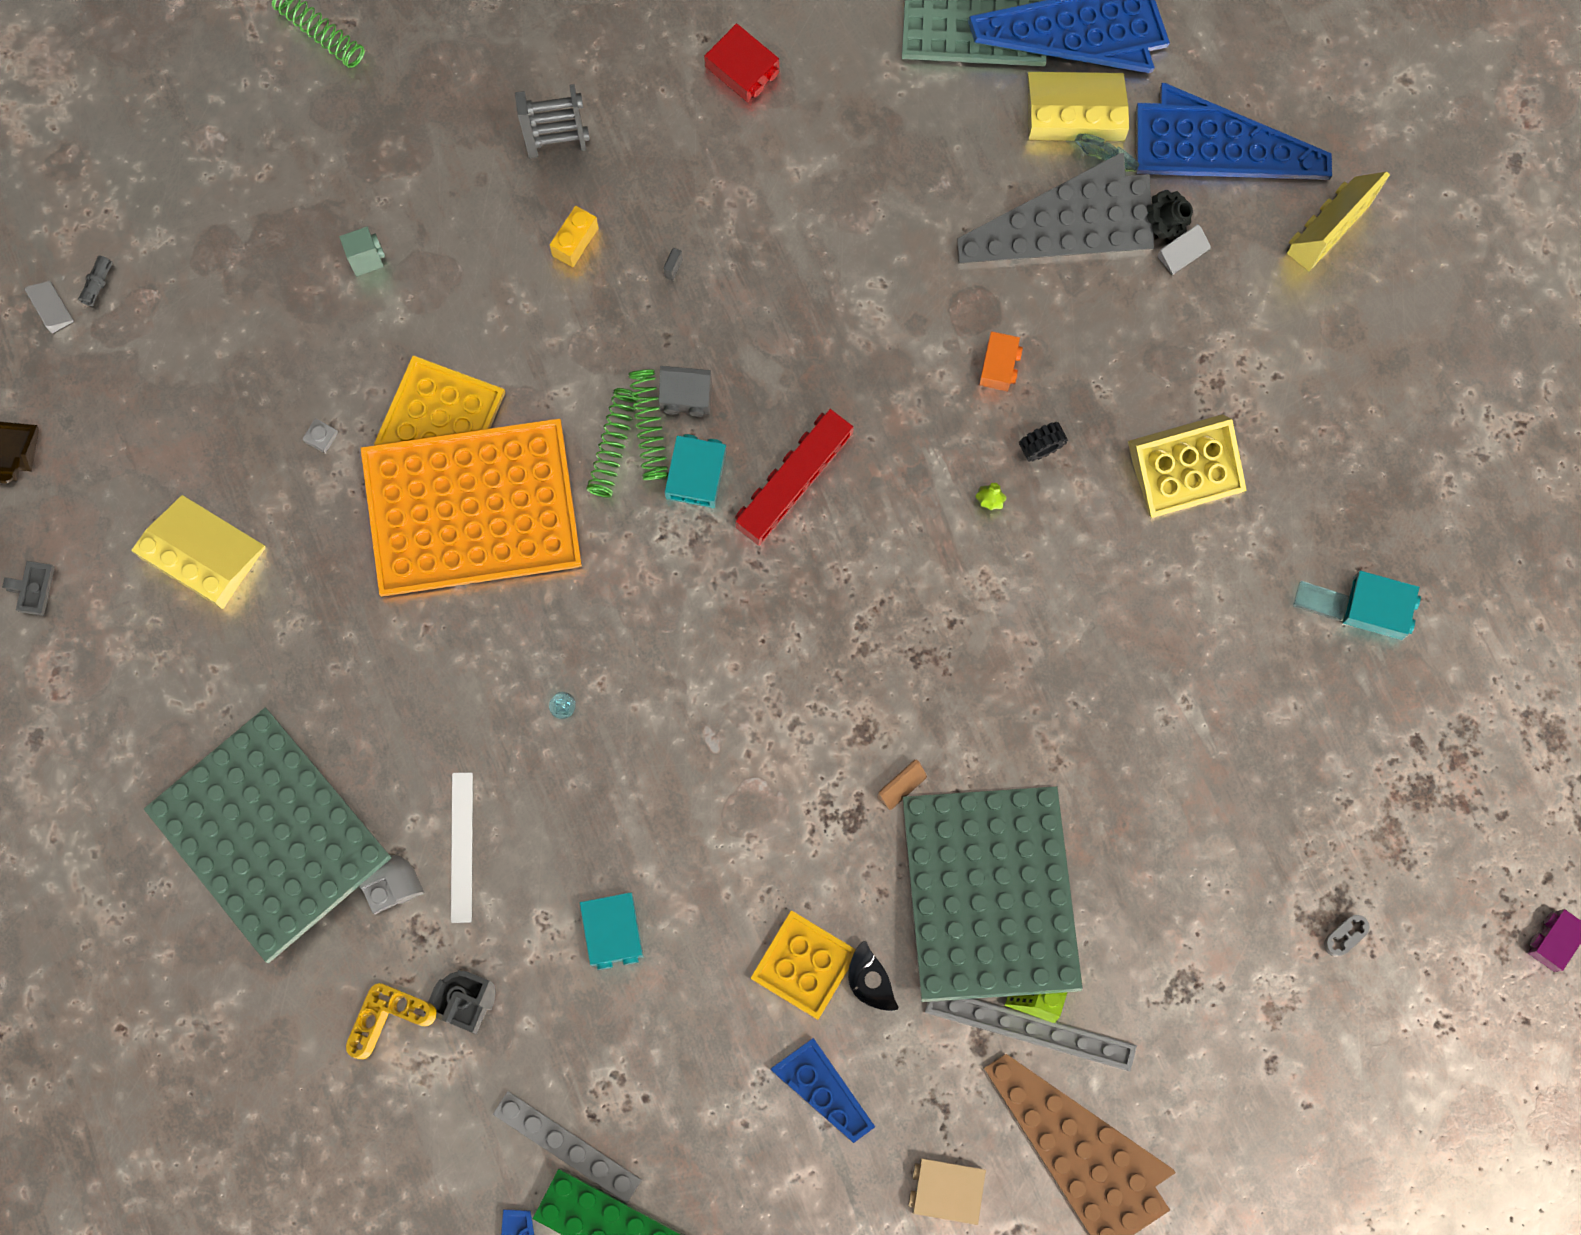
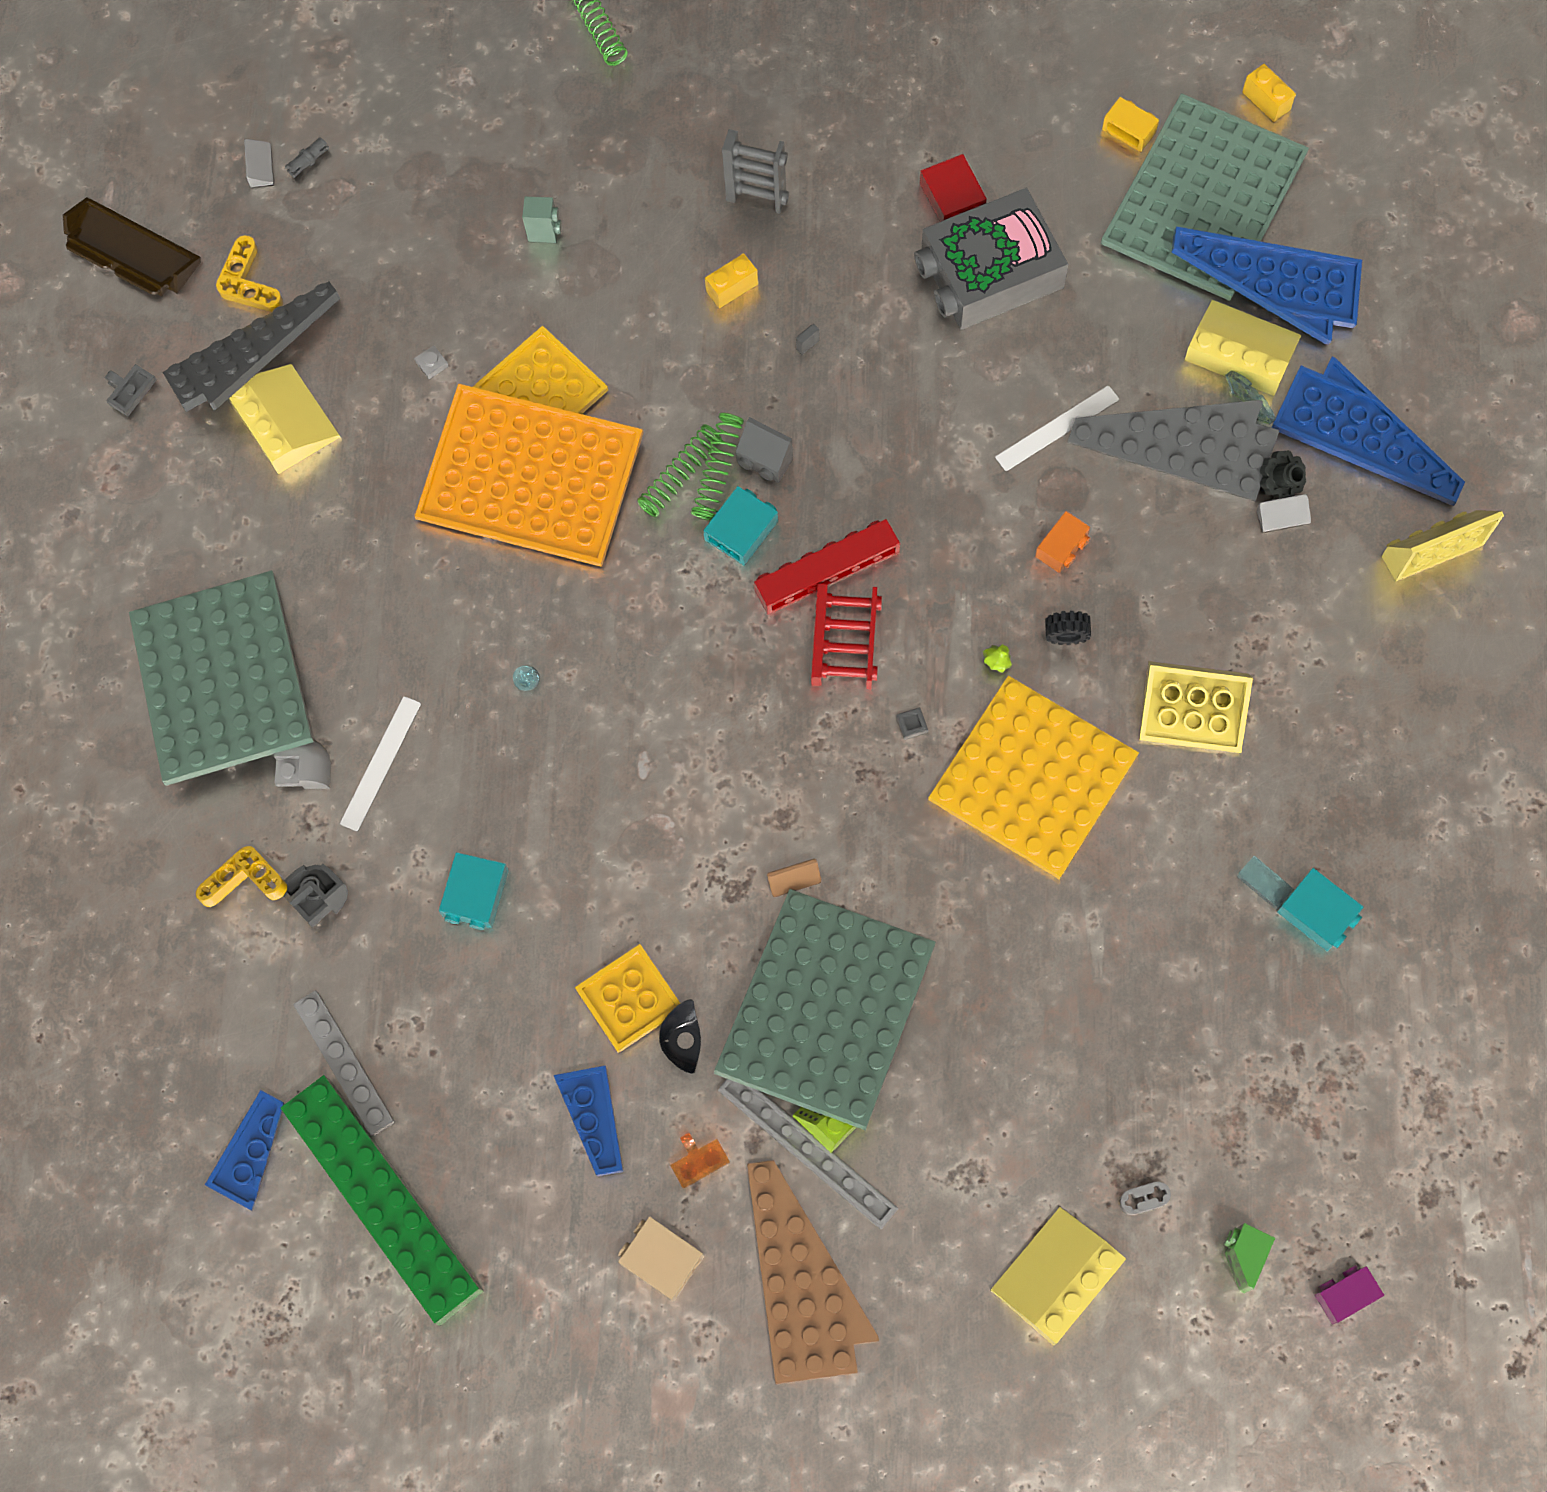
camera: 30 degrees right, 5 degrees down
none -> dark grey wing [163,281,340,412]
none -> yellow beam [216,235,283,312]
none -> clear orange plate [670,1133,730,1190]
none -> red fence [811,584,882,689]
none -> dark grey tile [896,707,928,740]
none -> dark grey brick [914,187,1069,330]
none -> yellow plate [928,675,1139,880]
none -> light yellow slope [991,1207,1126,1346]
none -> white sticker [995,386,1119,471]
none -> bright green slope [1224,1223,1275,1293]

